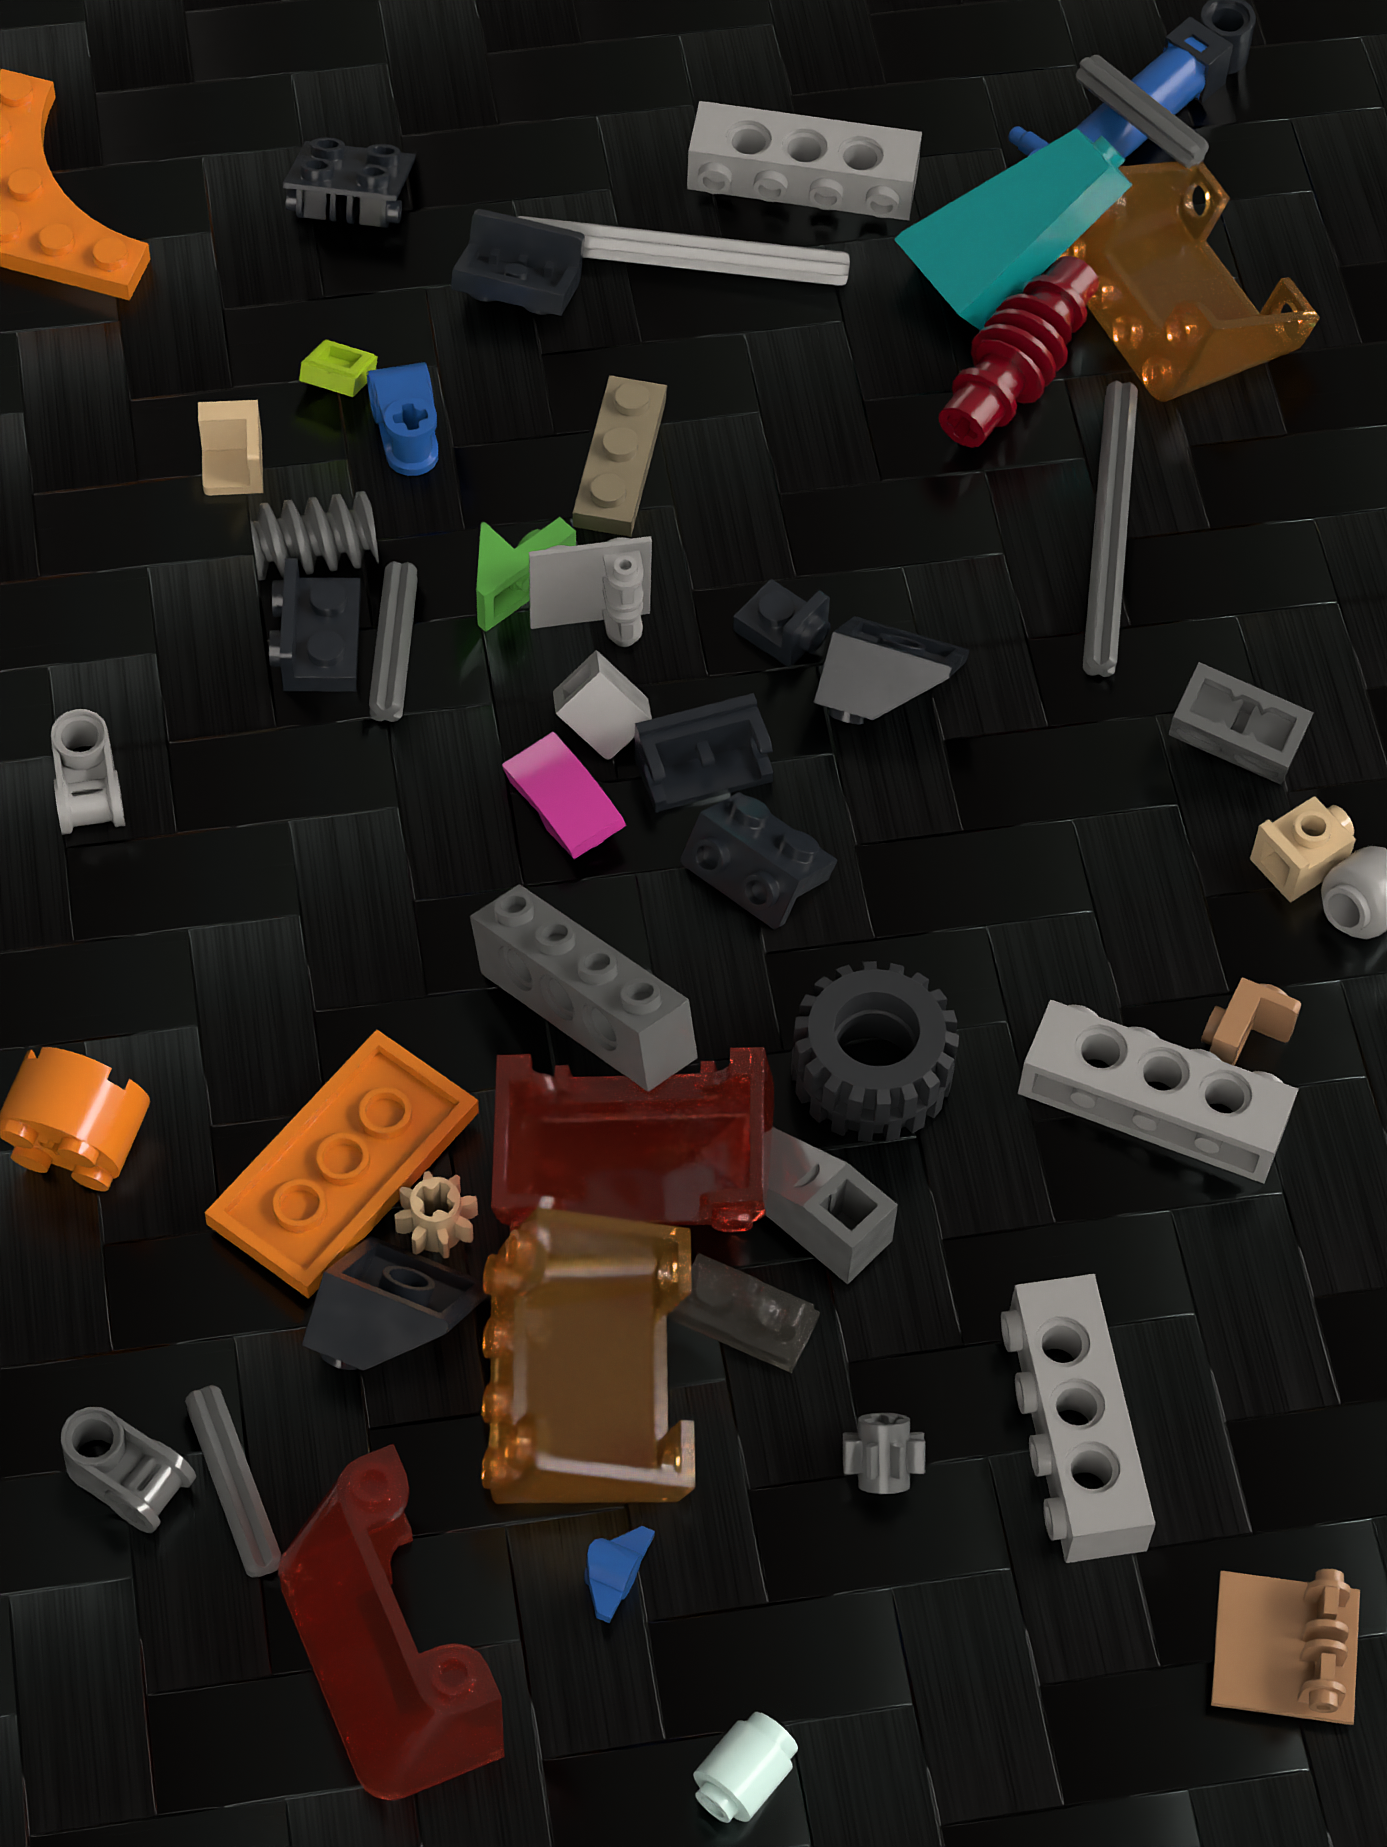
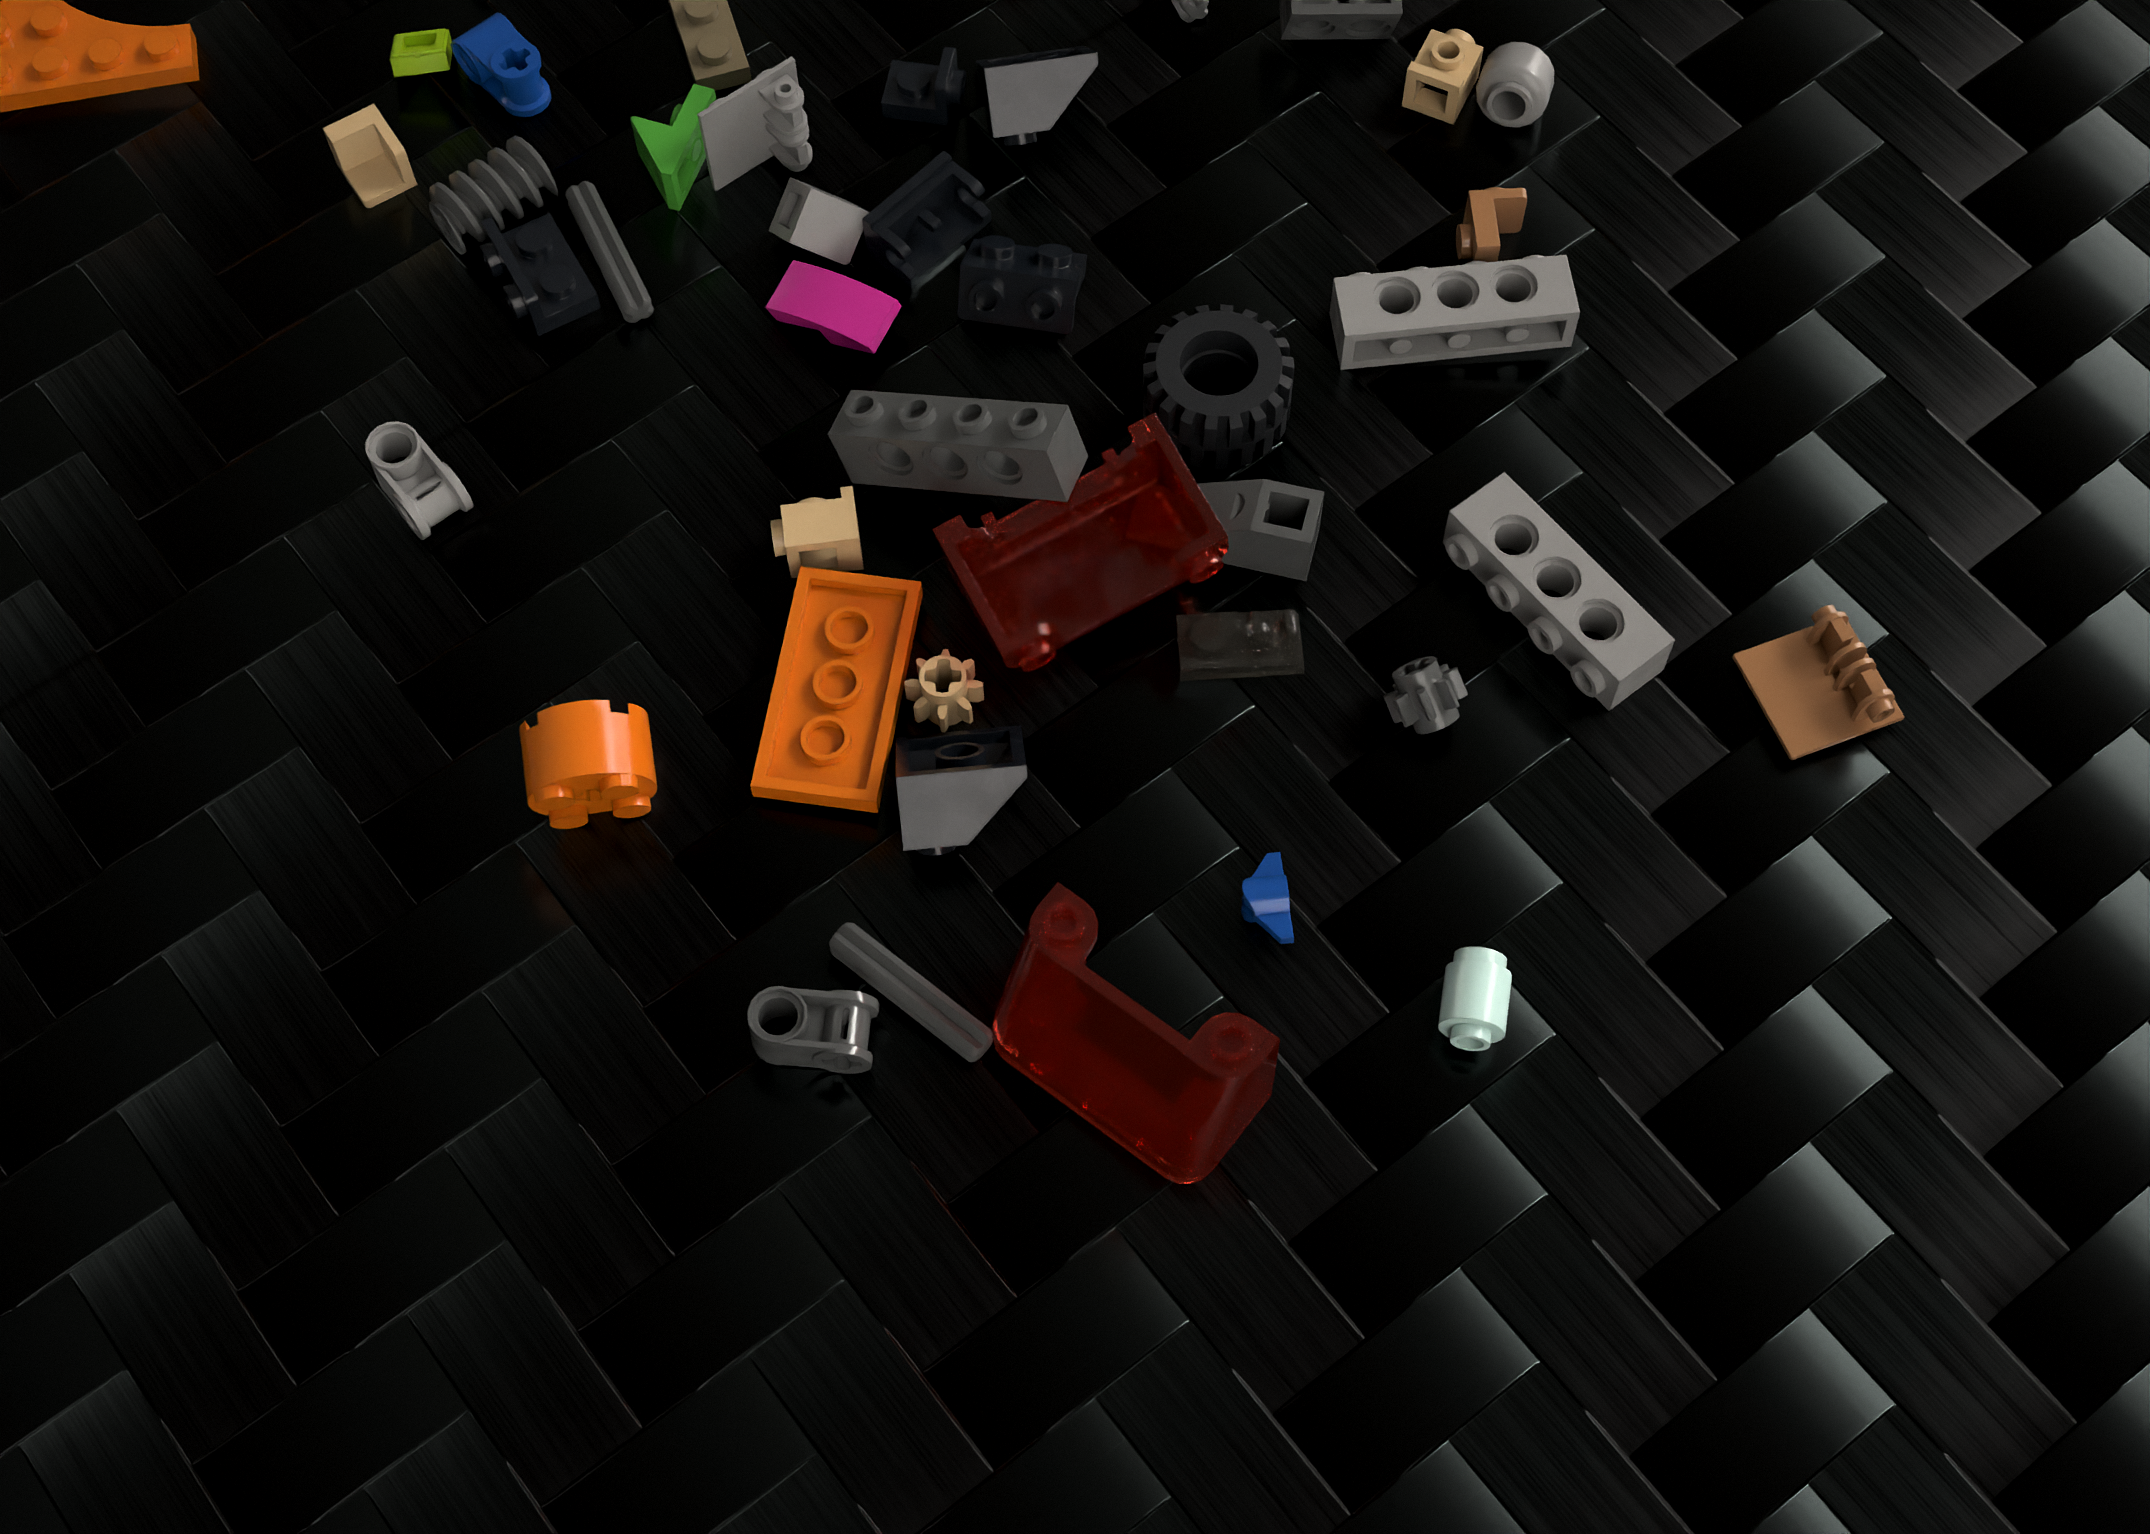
camera: 25 degrees left, 5 degrees up
clear orange windscreen [481,1207,695,1504] -> none
none -> tan brick [771,486,864,578]

